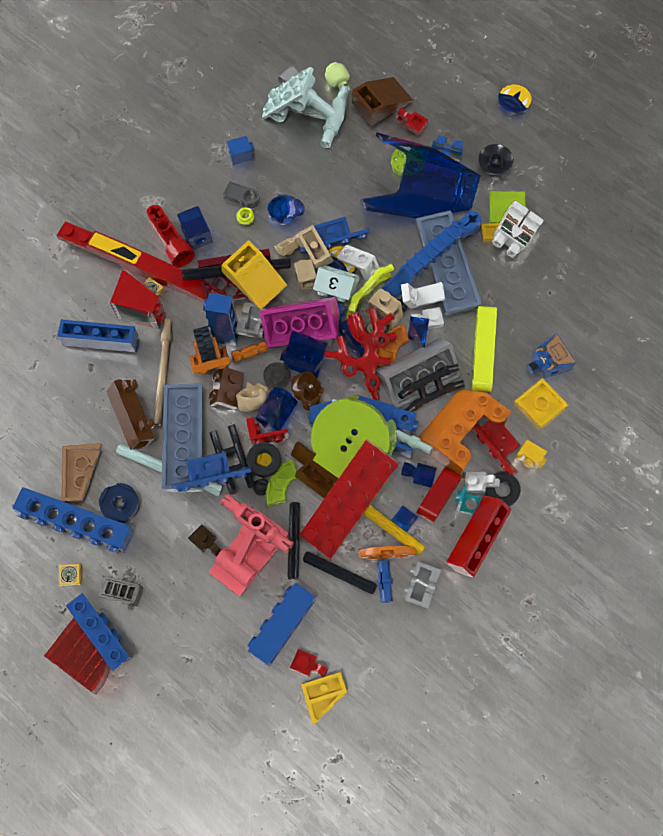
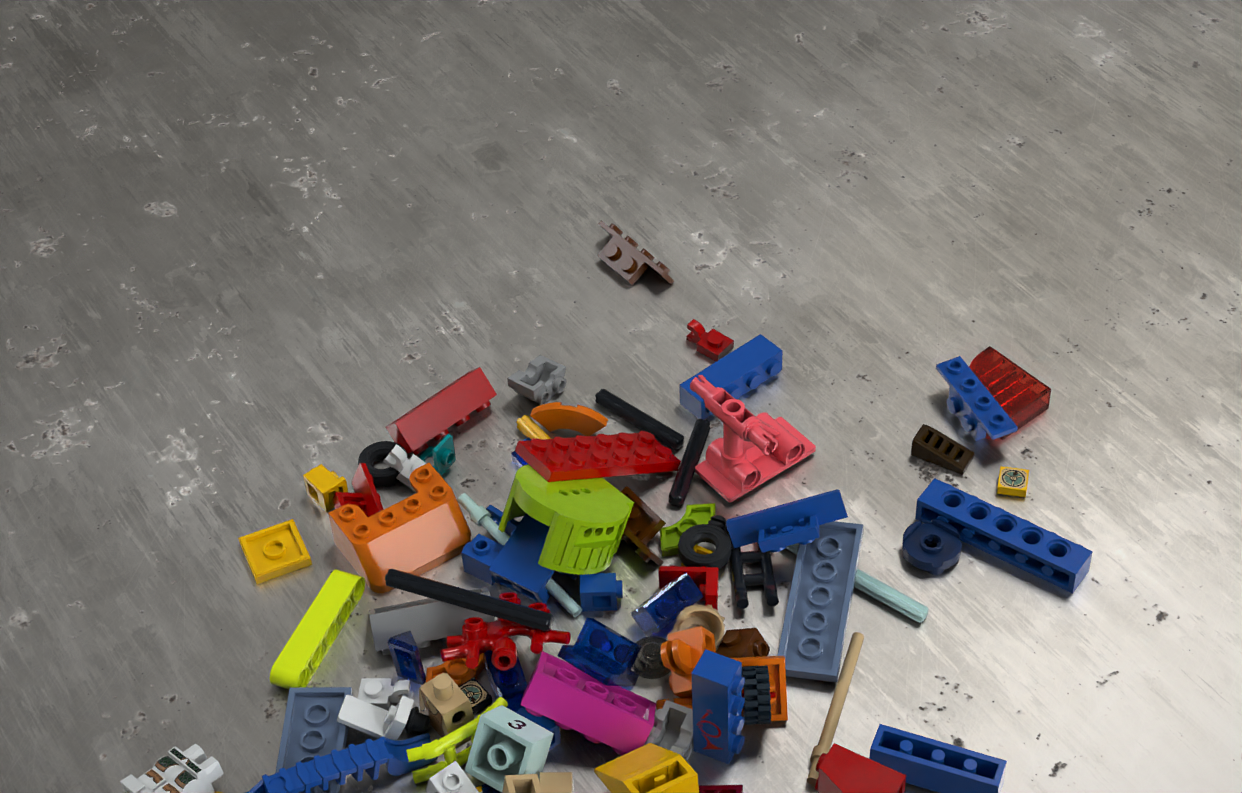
camera: 165 degrees left, 25 degrees down
medium nougat wing [61,443,103,503] -> none
reddish brown brick [106,379,155,450] -> none
dark brown plate [188,524,221,557] -> none
reddish brown hair [291,371,324,411] -> none
yellow wing [301,672,347,724] -> none
blue pin [376,561,393,603] -> none
black piece [398,363,465,412] -> none
clear blue plate [401,462,437,488] -> none
red beam [416,466,462,523] -> none
torso [527,334,576,378] -> none
none -> black axle [385,569,554,632]
none -> bracket [597,220,674,286]
none -> orange brick [660,626,716,698]

